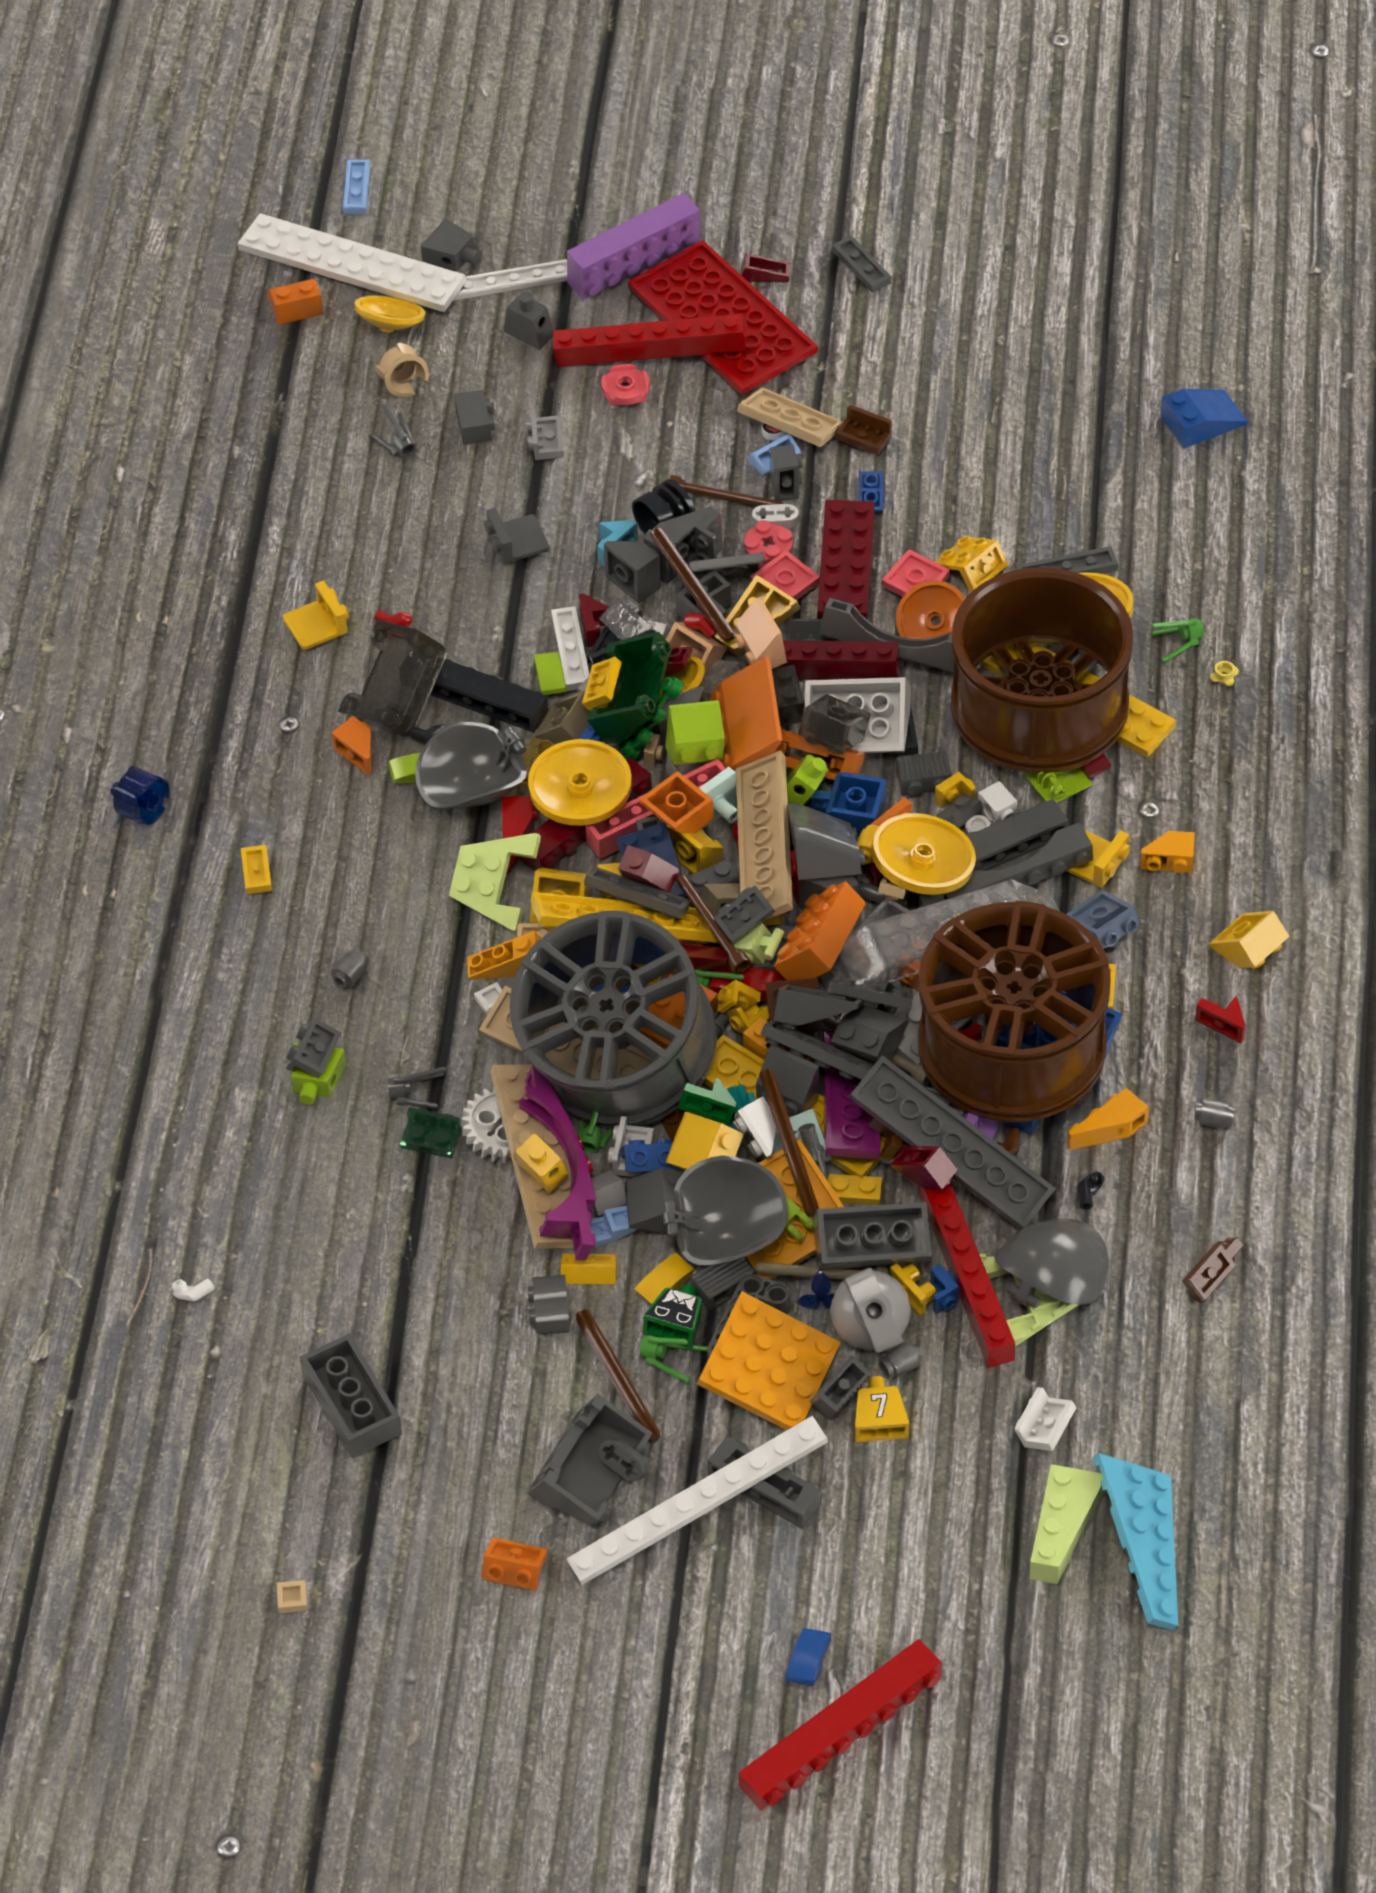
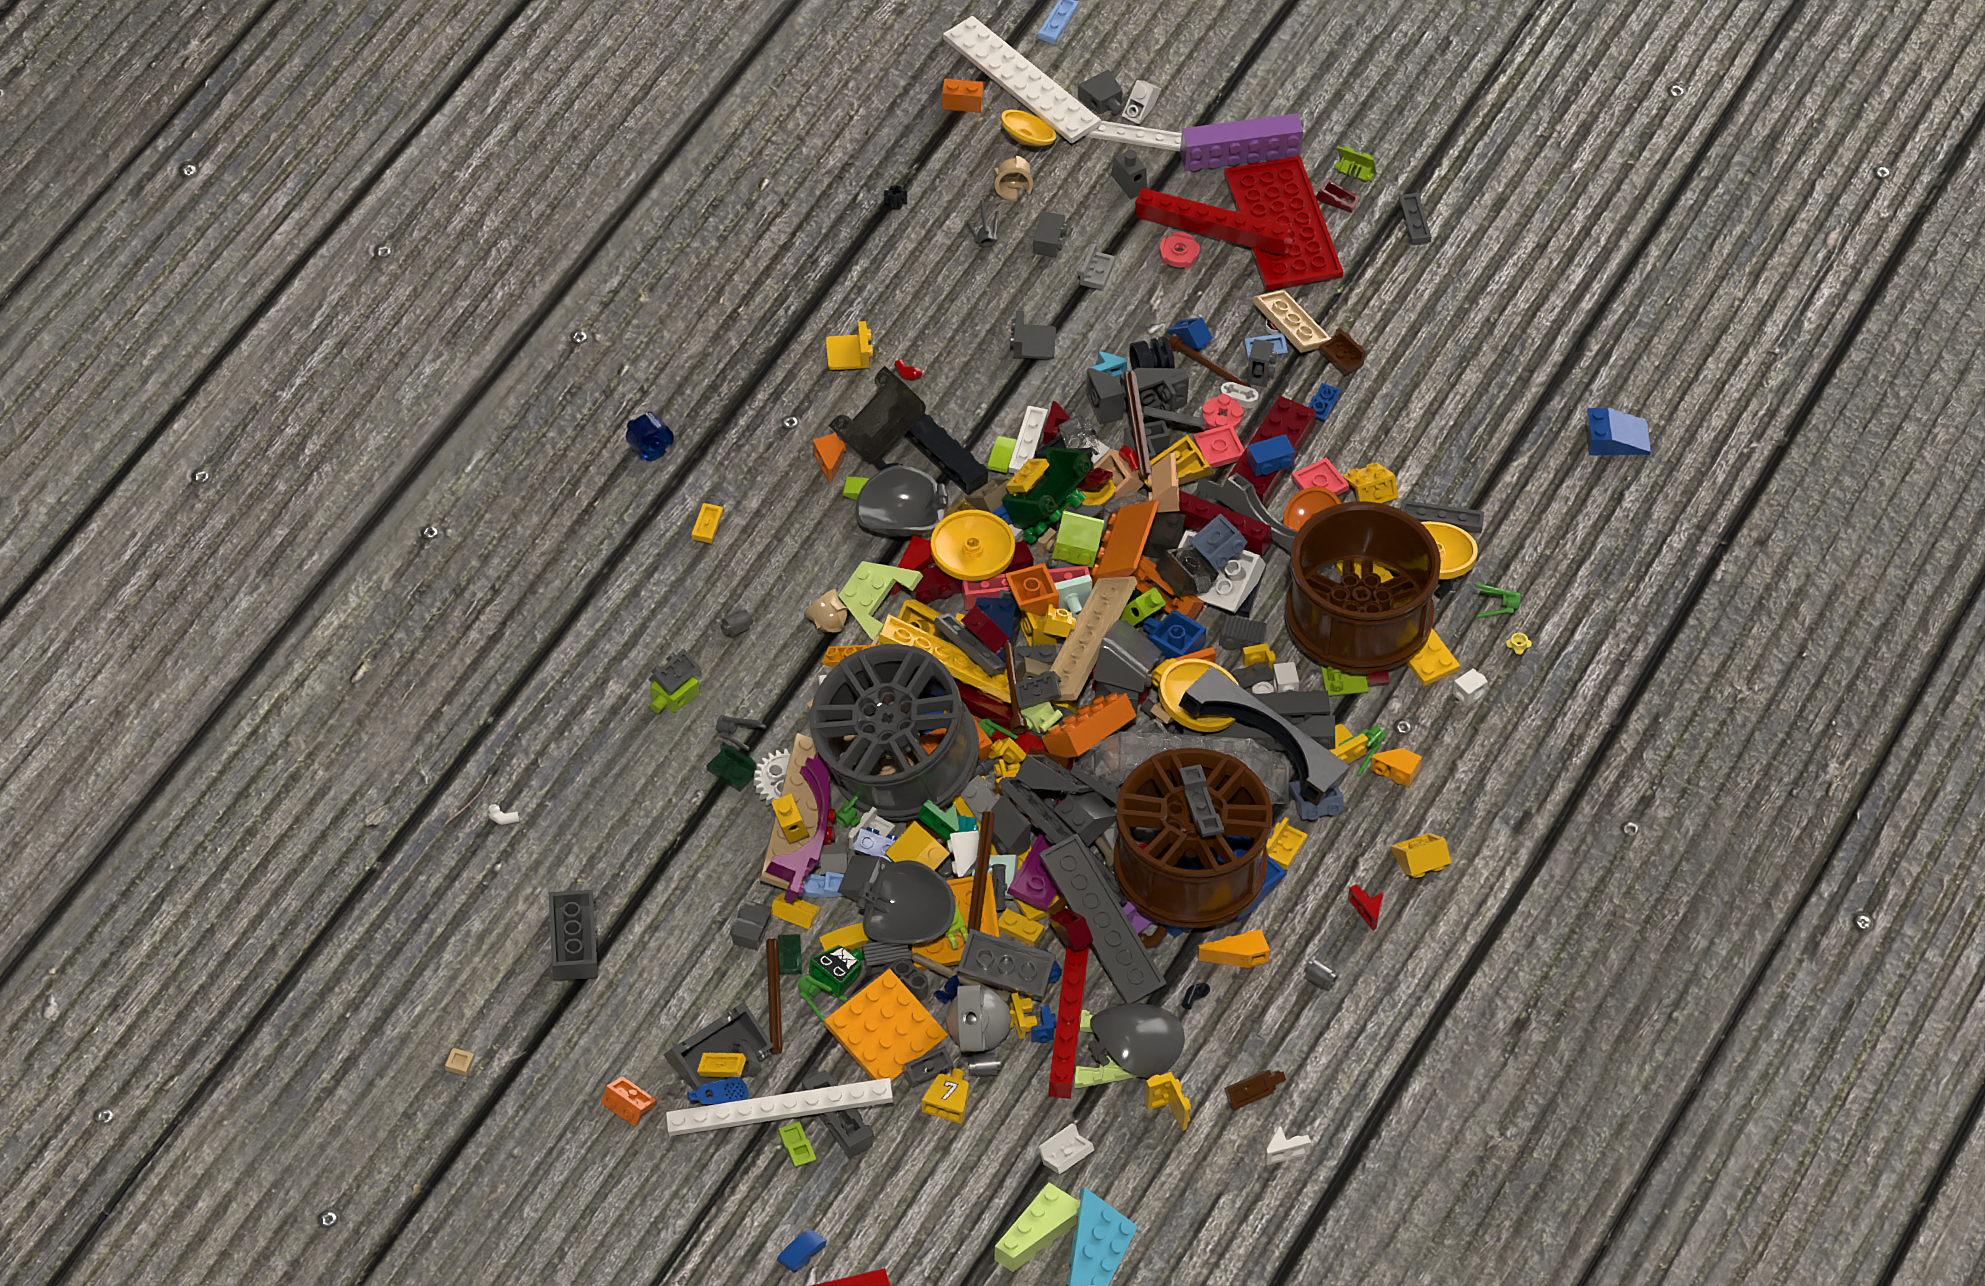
camera: 20 degrees right, 0 degrees up
none -> blue piece [687,1077,749,1104]
none -> yellow plate [697,1053,746,1077]
none -> clear green slope [778,934,802,975]
none -> lime slope [778,1121,816,1168]
none -> tan helmet [804,589,849,634]
none -> black gear [884,185,907,210]
none -> light grey bracket [960,775,1001,823]
none -> yellow brick [1043,604,1076,638]
none -> white slope [1122,80,1161,124]
none -> yellow bracket [1144,1072,1191,1131]
none -> blue slope [1166,317,1213,351]
none -> arch [1178,666,1350,806]
none -> dark grey slope [1179,764,1224,837]
none -> sand blue plate [1189,513,1248,570]
none -> blue brick [1246,434,1295,477]
none -> white slope [1265,1126,1311,1165]
none -> lime hinge [1335,146,1377,182]
none -> bright green plant [1338,726,1386,776]
none -> white brick [1453,668,1488,707]

